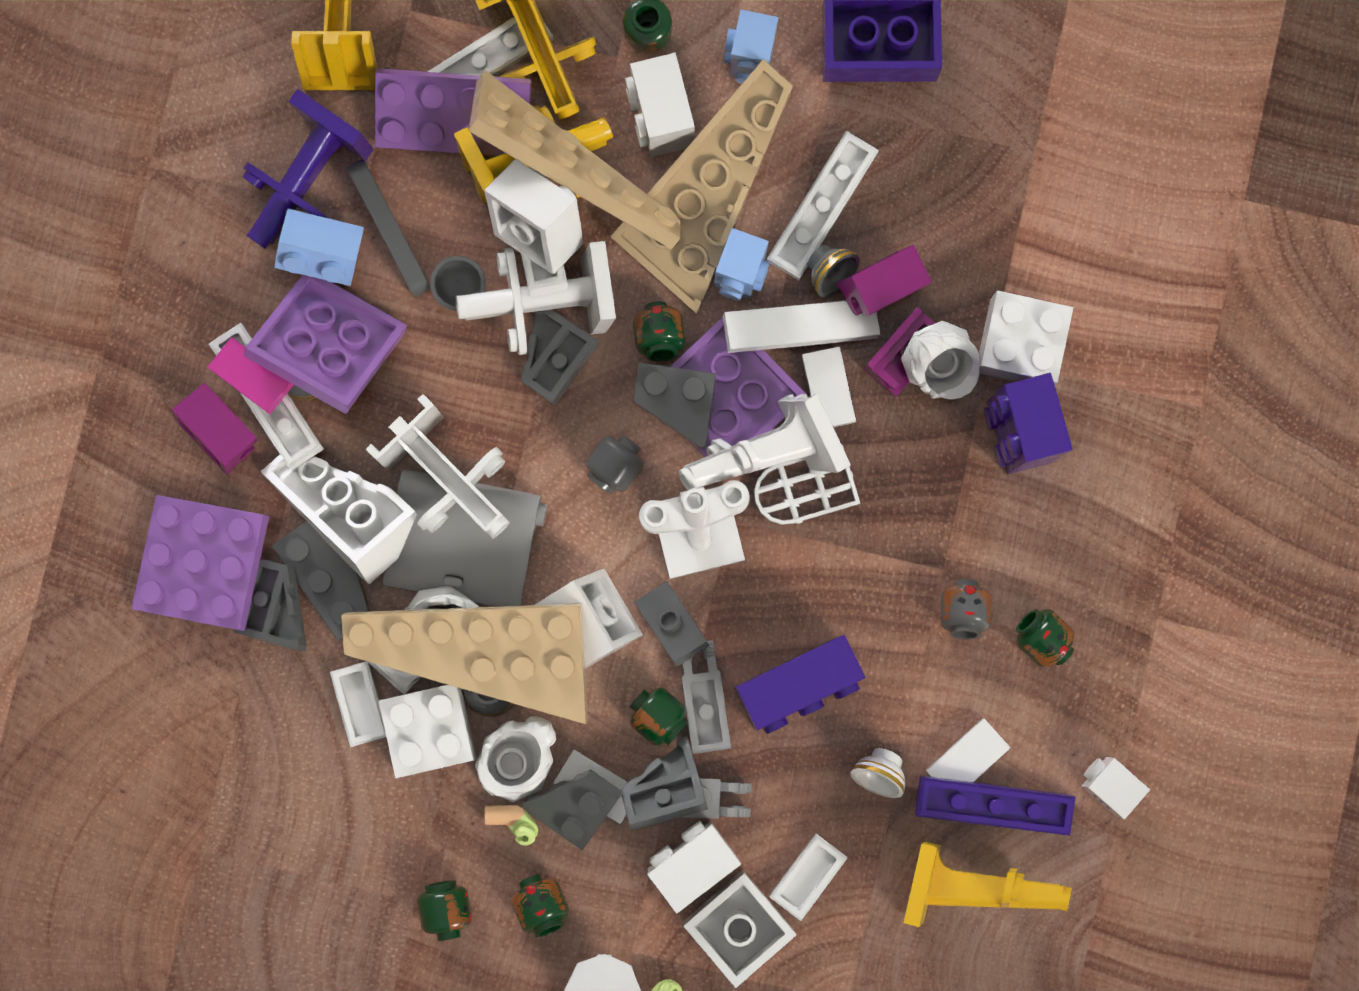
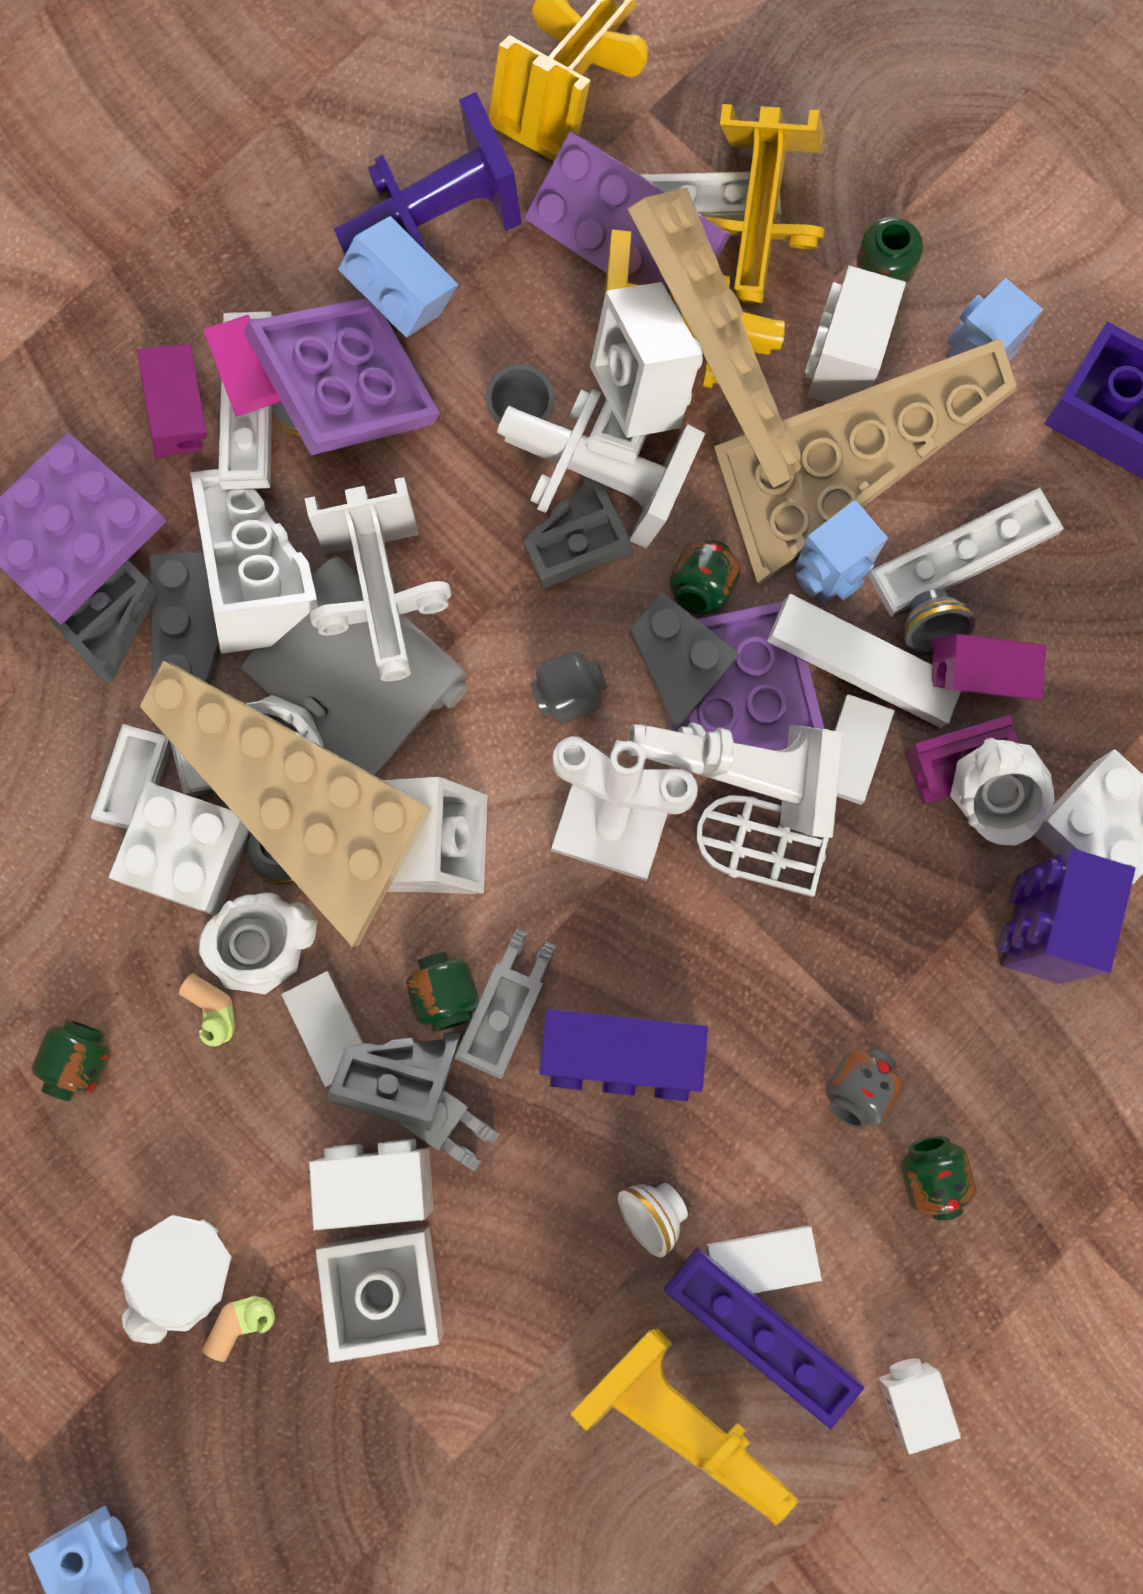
camera: 35 degrees right, 5 degrees down
dark grey beam [346,159,431,298] -> none
dark green head [512,874,569,937] -> none
dark grey wing [521,769,623,851] -> none
dark grey plate [634,581,709,667] -> none
white tile [769,833,848,921] -> none

